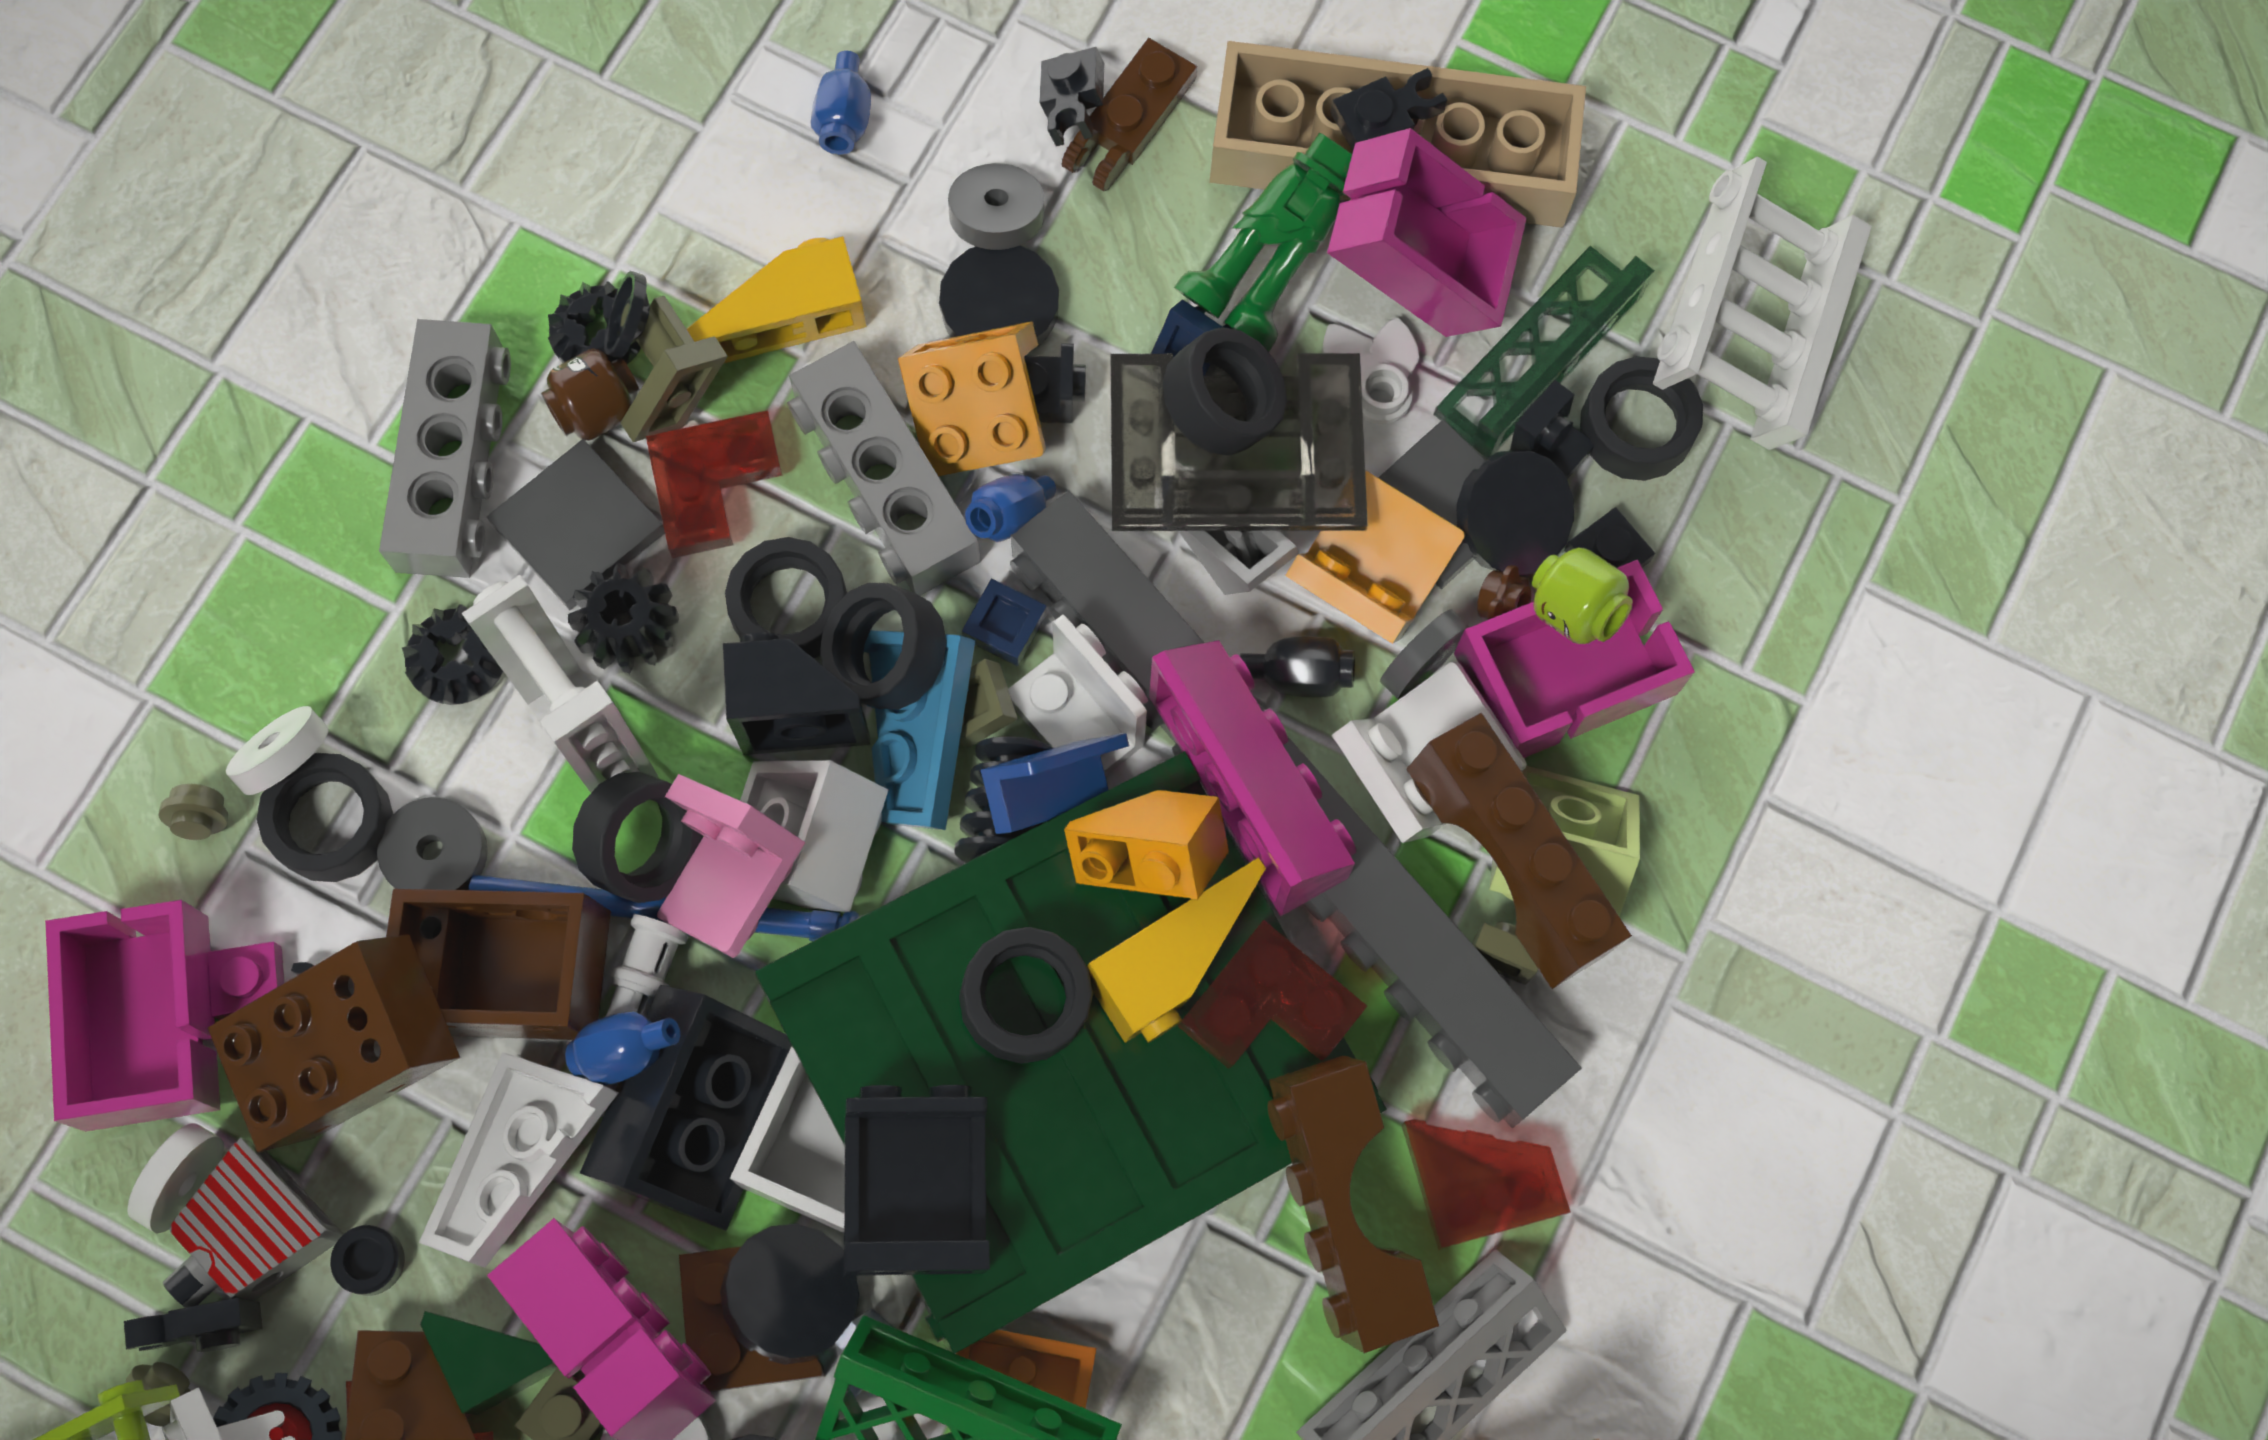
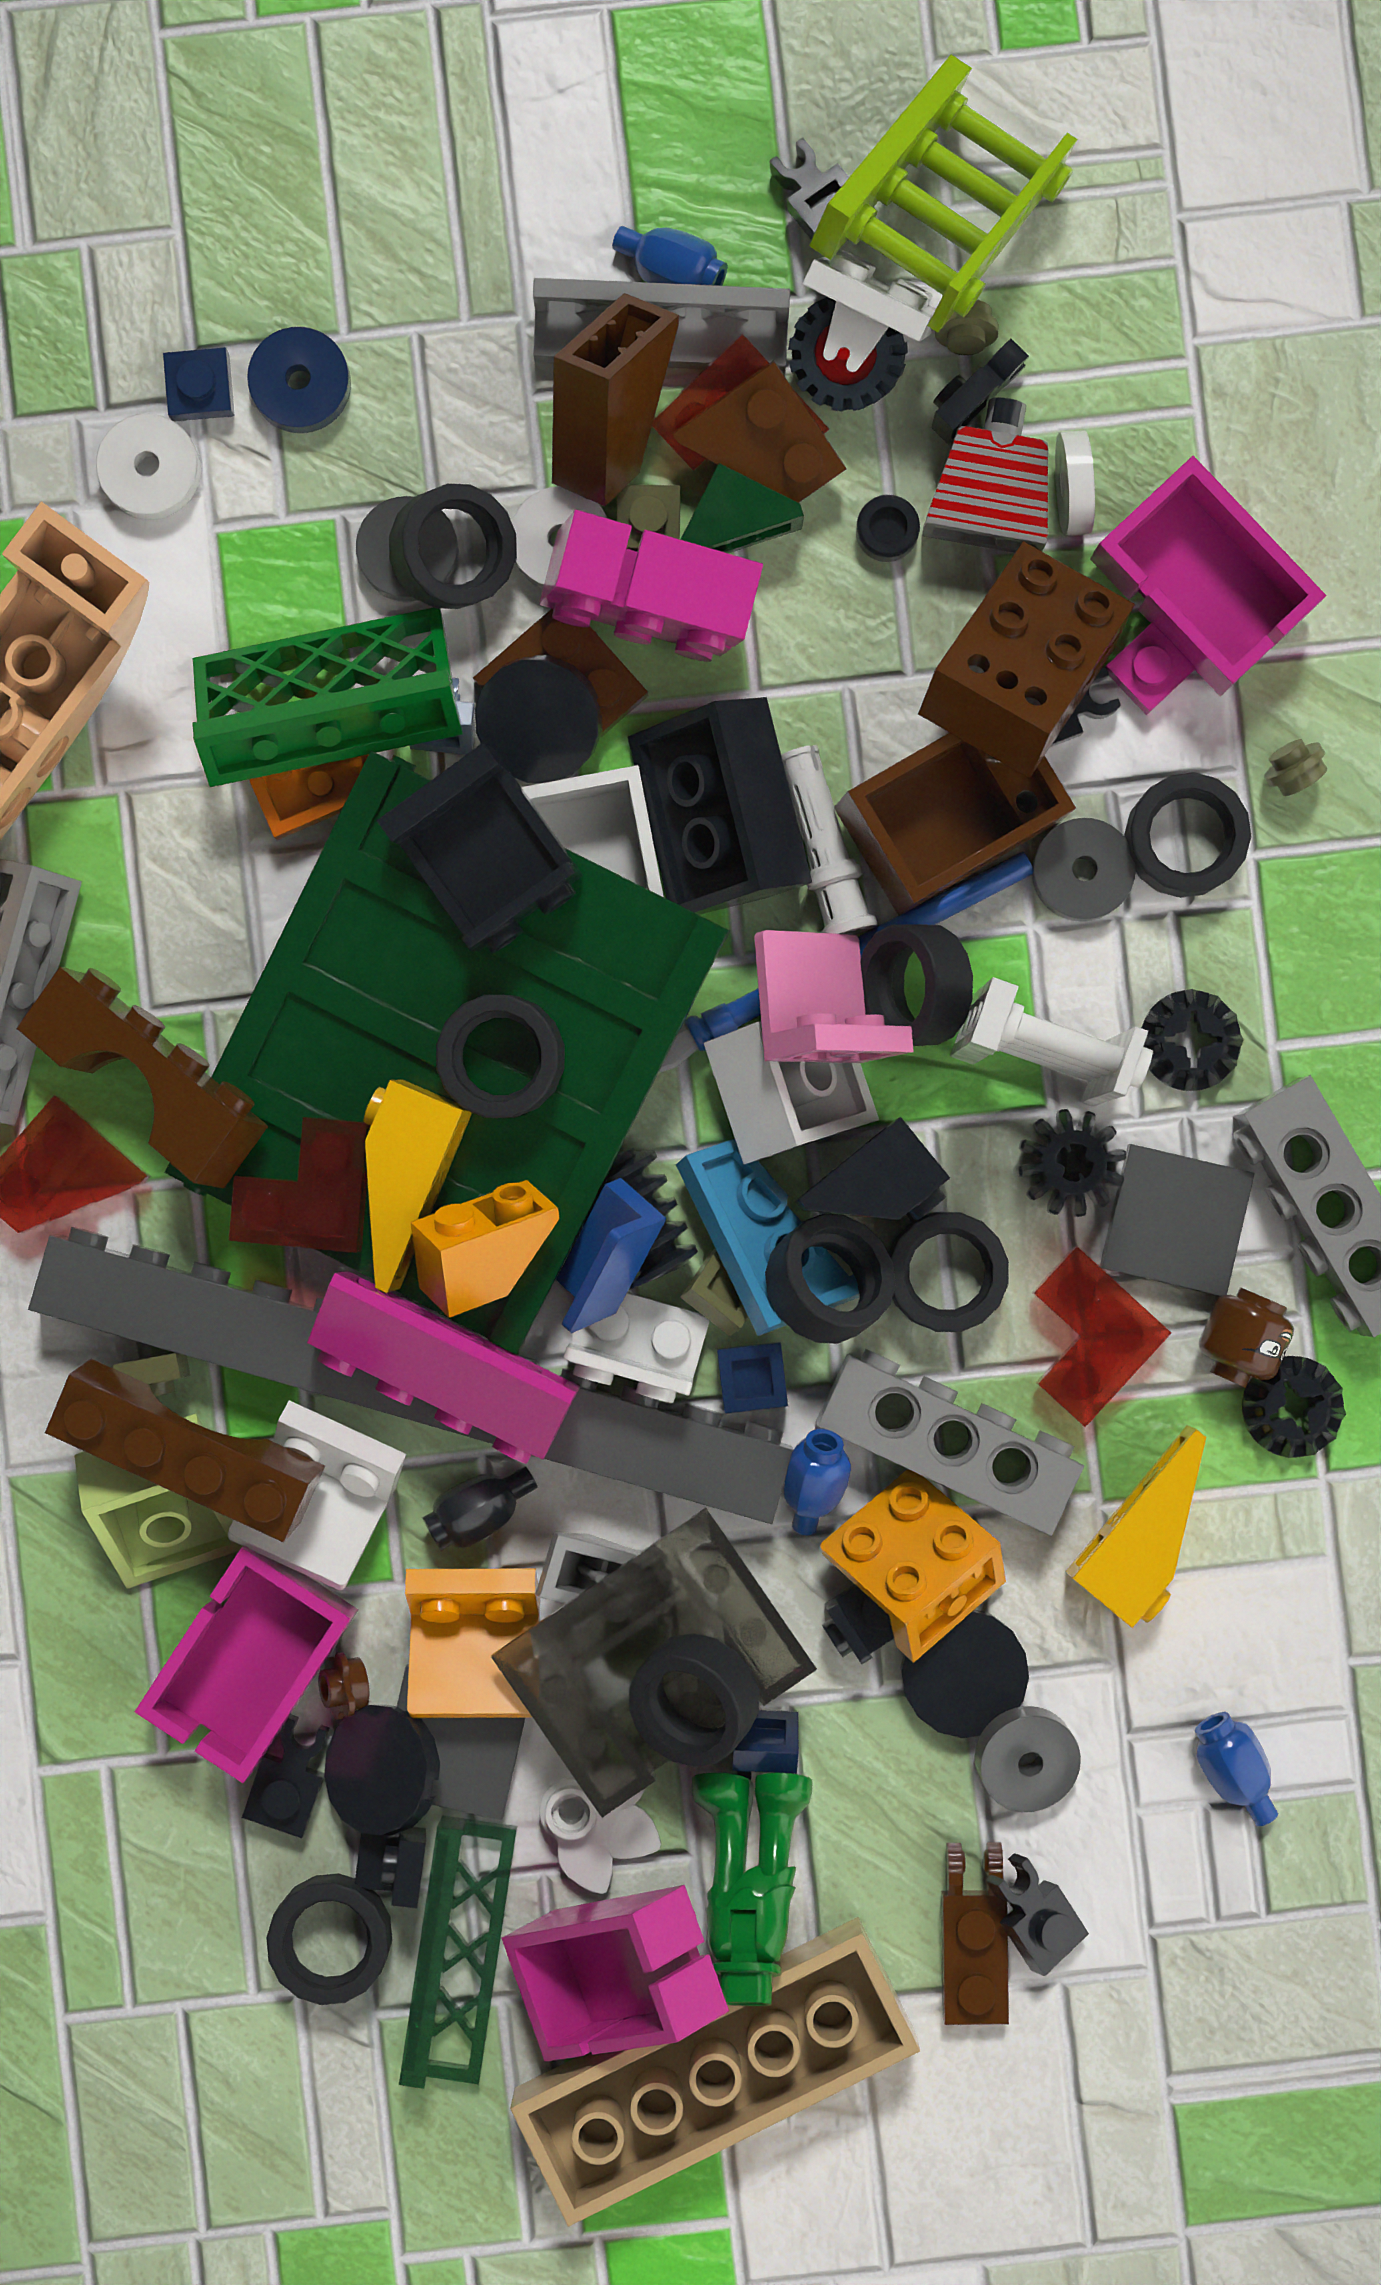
camera: 155 degrees right, 15 degrees up
white piece [226,706,329,795] -> none
white wing [419,1052,618,1268] -> none
blue plant [565,1012,680,1086] -> none
olive piece [604,271,728,442] -> none
black plate [1330,68,1447,151] -> none
dark grey piece [1380,609,1470,700] -> none
lime head [1532,548,1633,644] -> none
white fence [1653,156,1872,450] -> none

